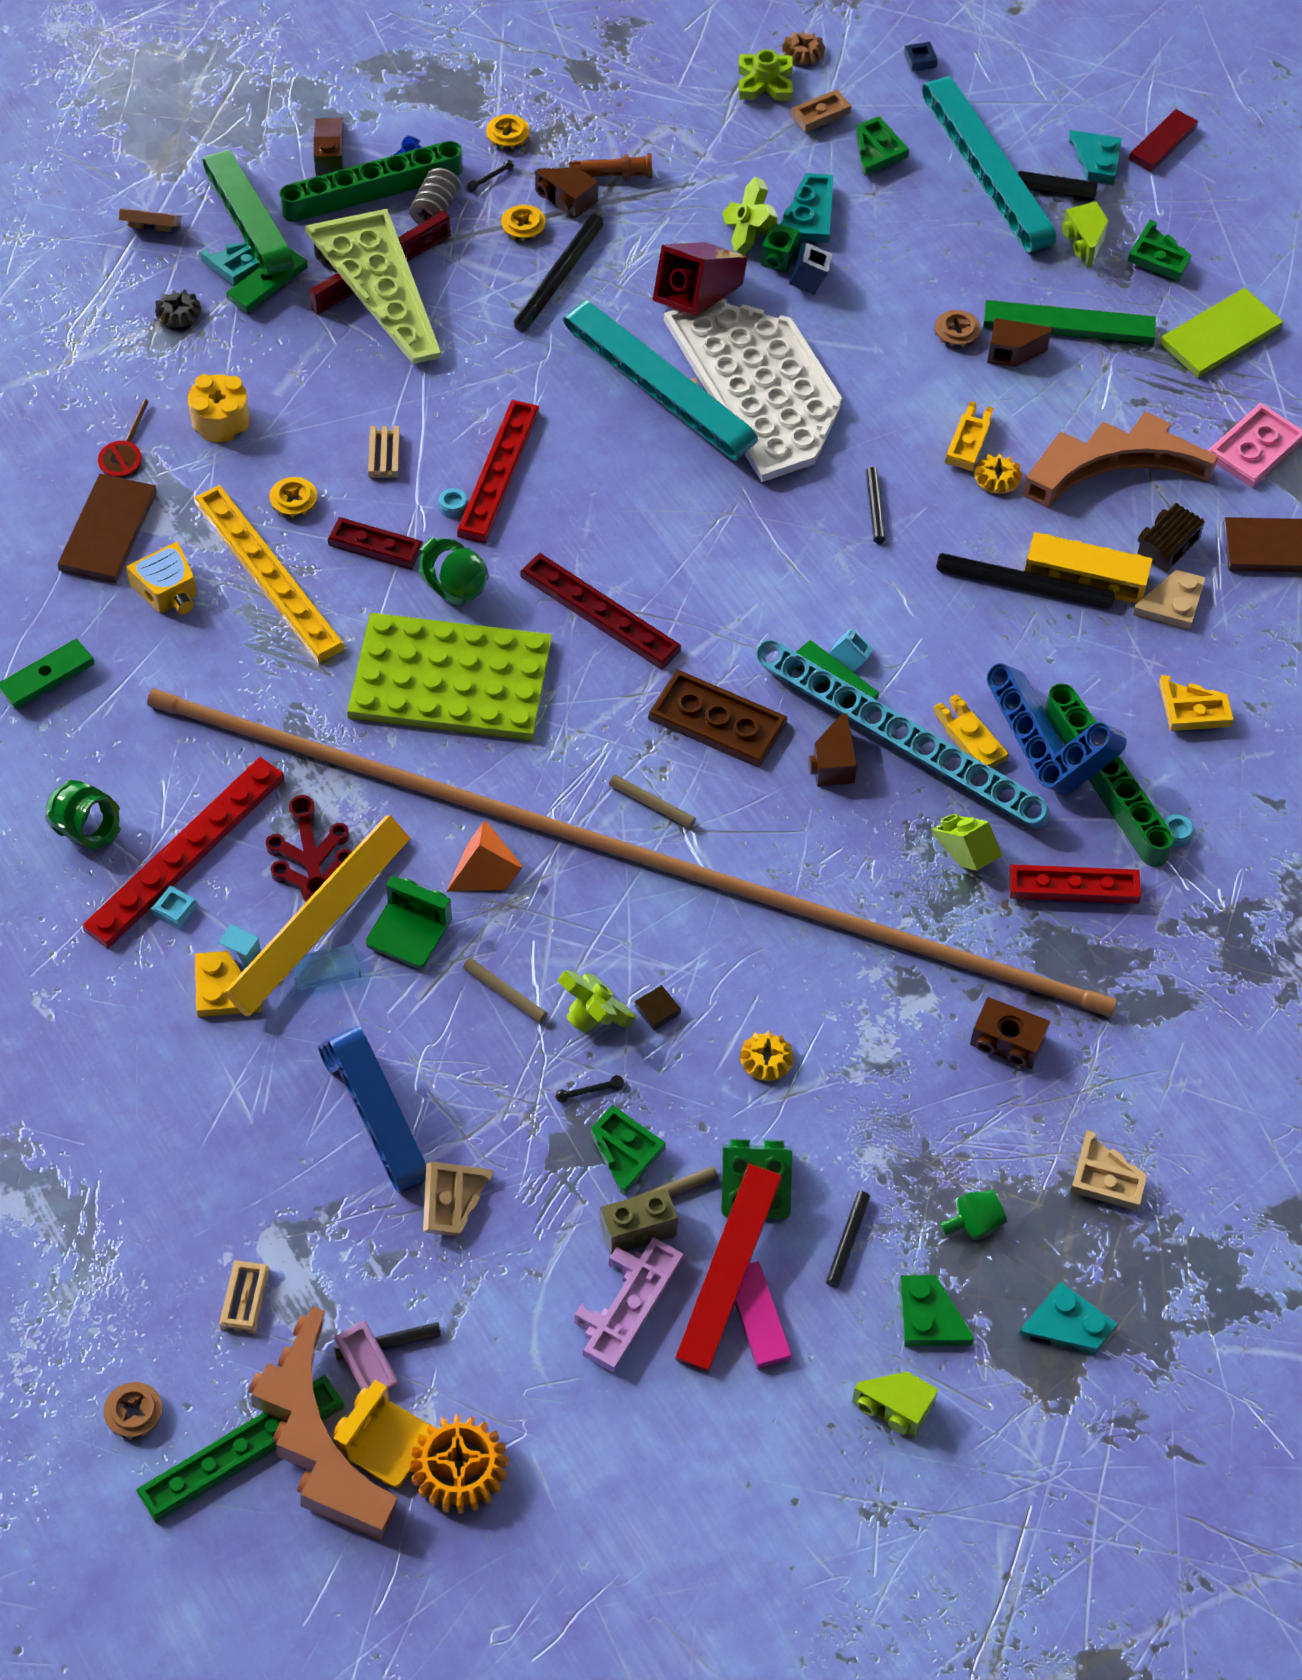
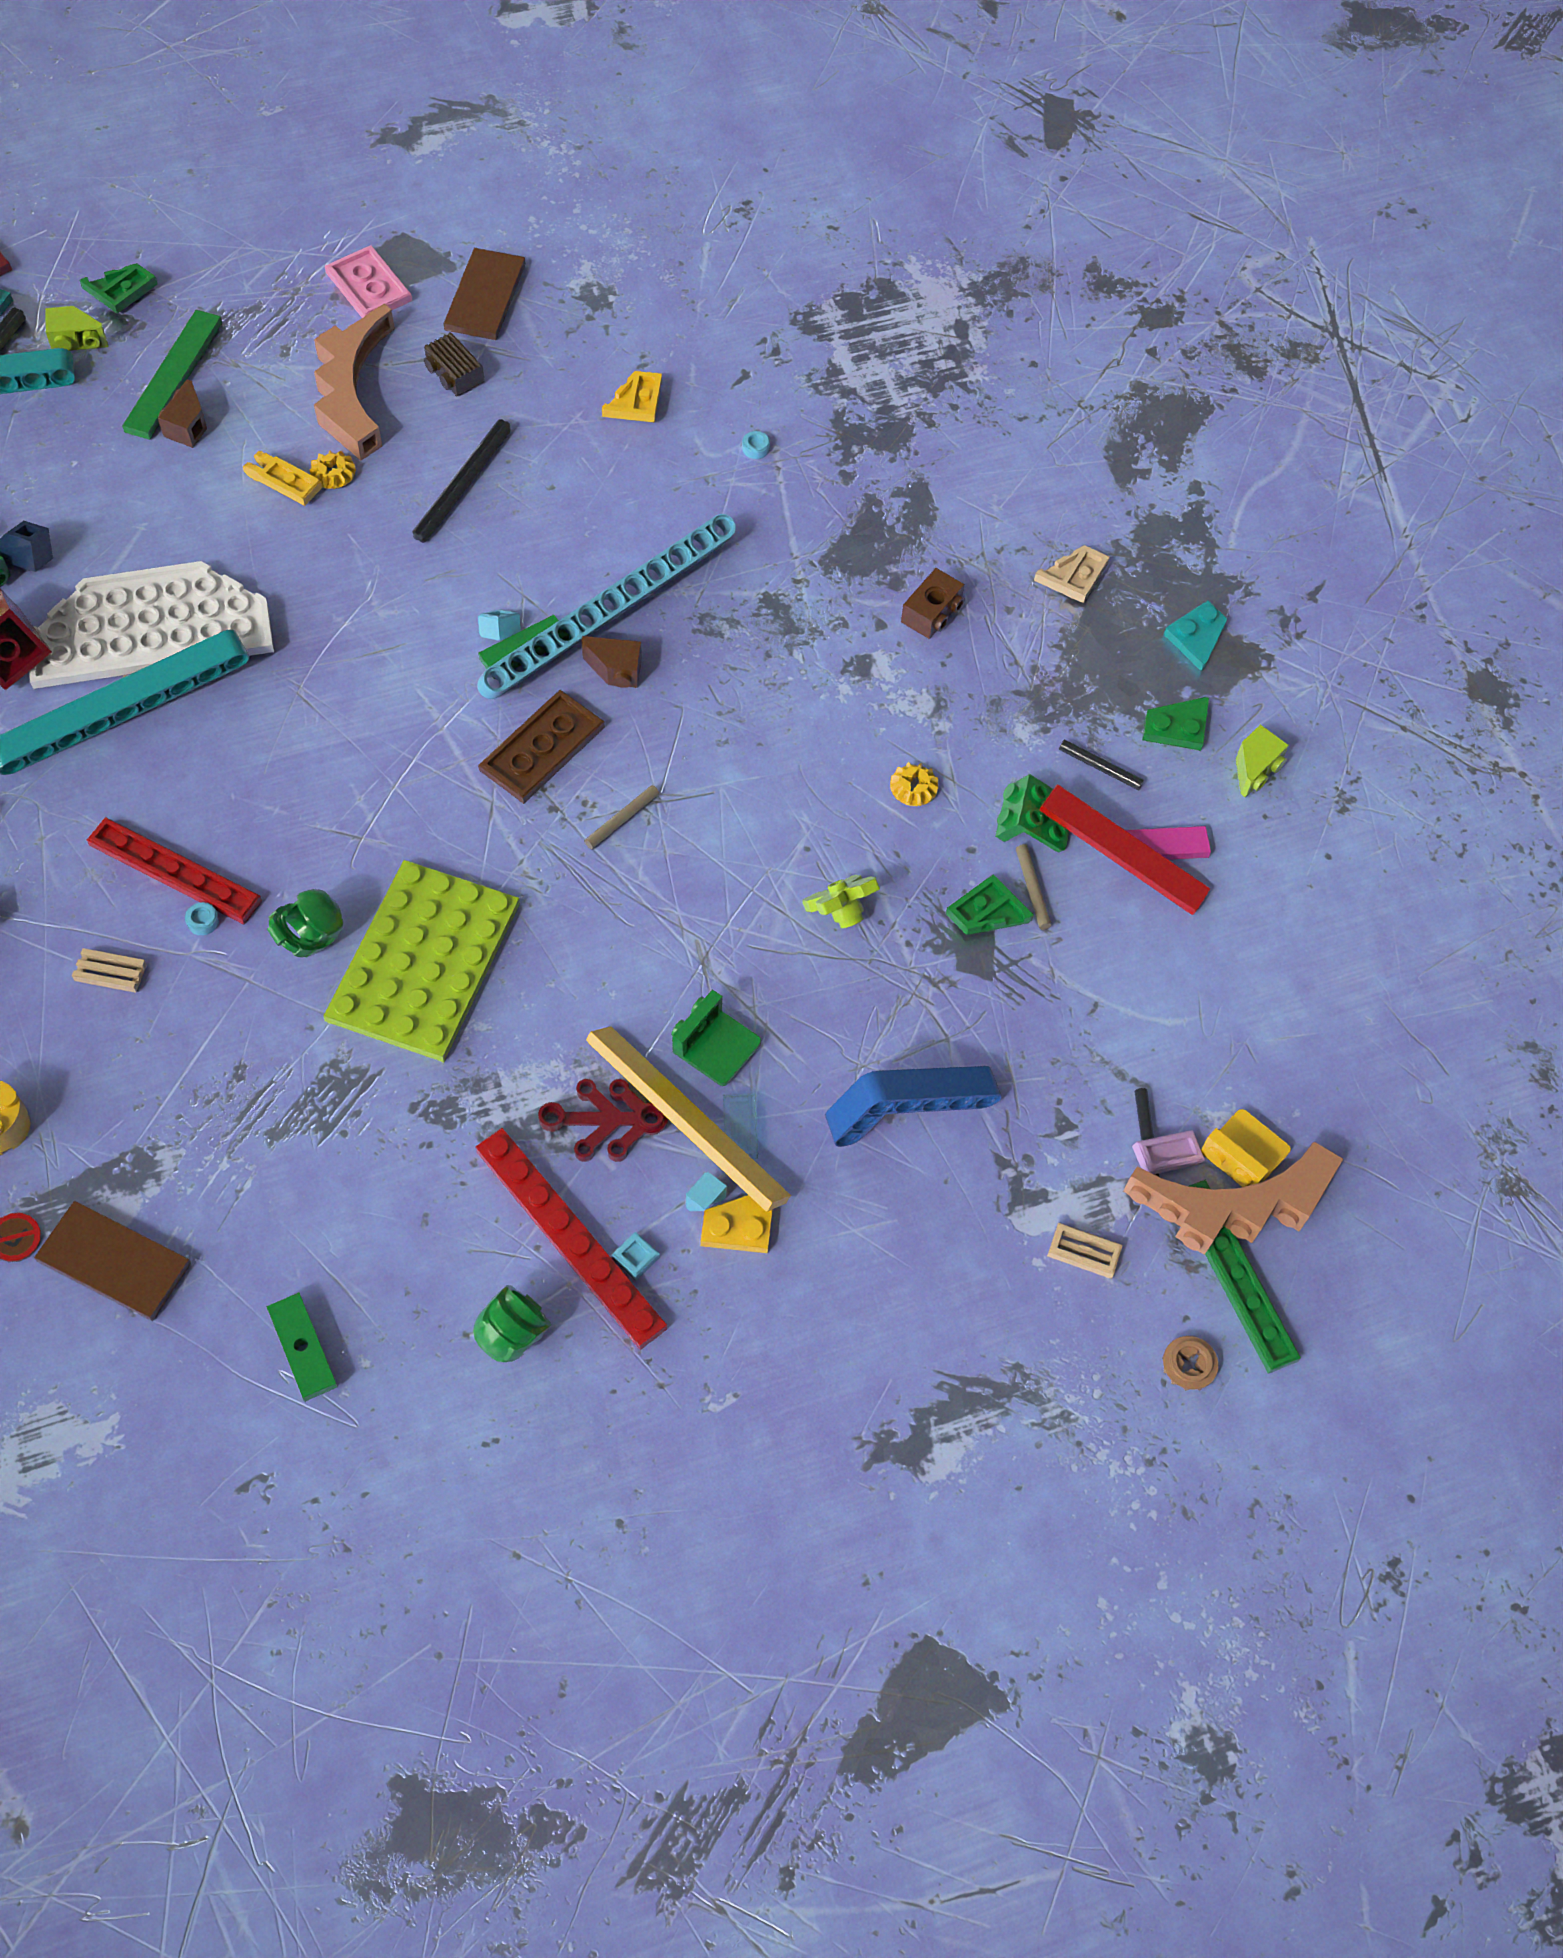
camera: 80 degrees left, 5 degrees up
torso [126,542,197,615] -> none
medium nougat piece [147,688,1117,1018] -> none
yellow tile [194,485,345,664] -> none
yellow gear [269,477,318,519] -> none
dark red tile [328,517,423,570] -> none
light orange gear [409,1414,509,1514] -> none
tan wing [423,1161,493,1236] -> none
orange slope [446,822,523,892] -> none
dark tan bar [463,958,548,1024] -> none
dark red tile [520,553,681,670] -> none
black hinge [555,1075,624,1103] -> none
lavender hinge [573,1237,684,1373] -> none
olive brick [600,1188,678,1255] -> none
dark brown tile [634,985,681,1031] -> none
black bar [866,467,885,543] -> none
lime slope [931,814,1003,871] -> none
yellow hinge [933,694,1009,774] -> none
medium nougat gear [935,310,981,348] -> none
green piece [939,1189,1007,1240] -> none
blue beam [987,663,1127,794] -> none
red plate [1009,864,1141,904] -> none
yellow brick [1024,532,1153,603] -> none
green beam [1045,683,1174,867] -> none
tan wing [1133,570,1206,630] -> none
lime tile [1160,287,1284,378] -> none

